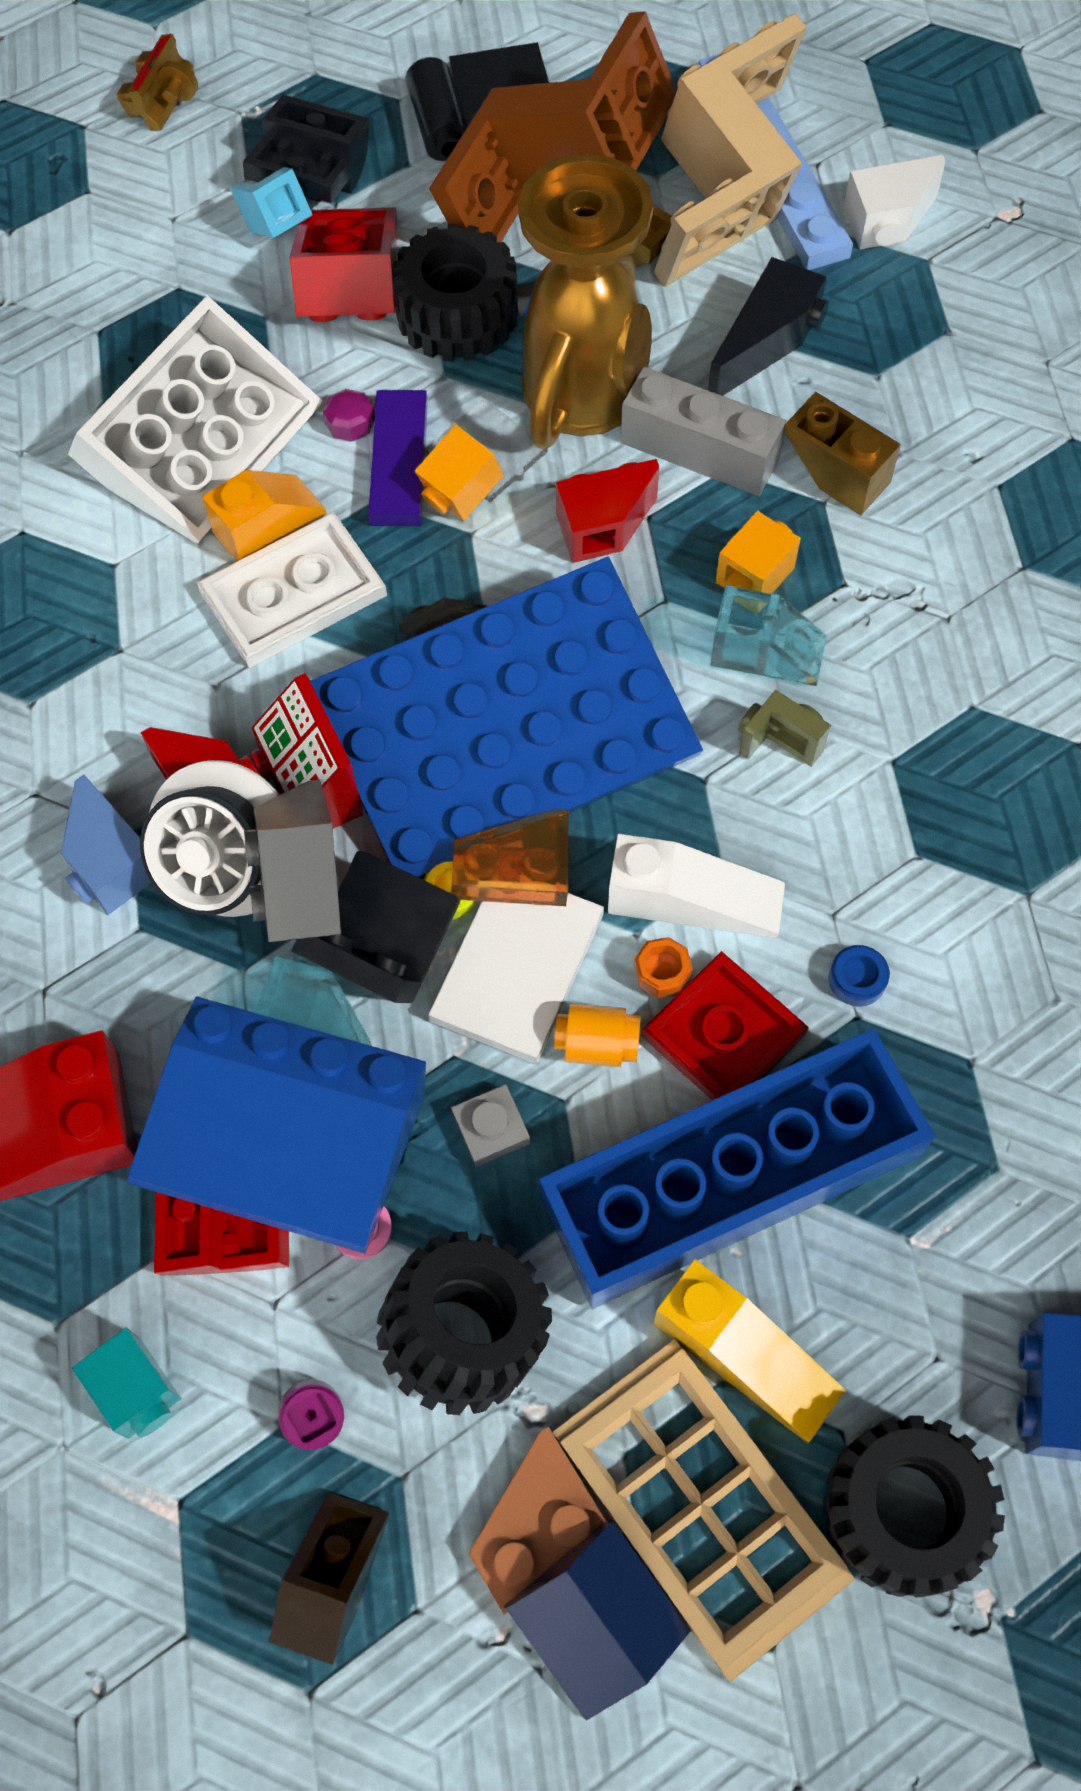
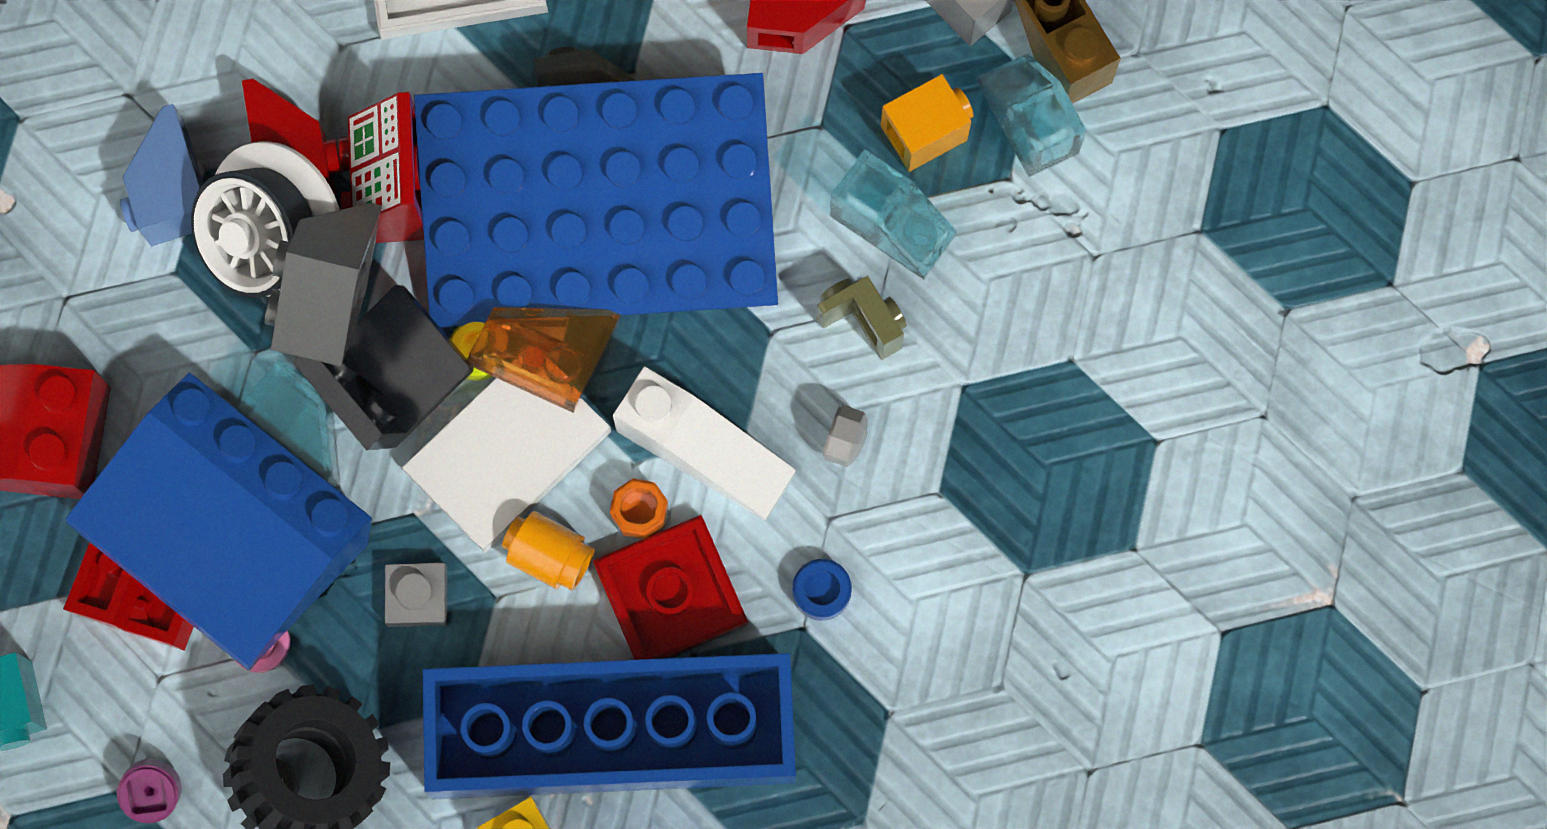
camera: 20 degrees right, 10 degrees up
none -> light grey tile [823,405,868,467]
none -> clear light blue slope [977,53,1087,177]

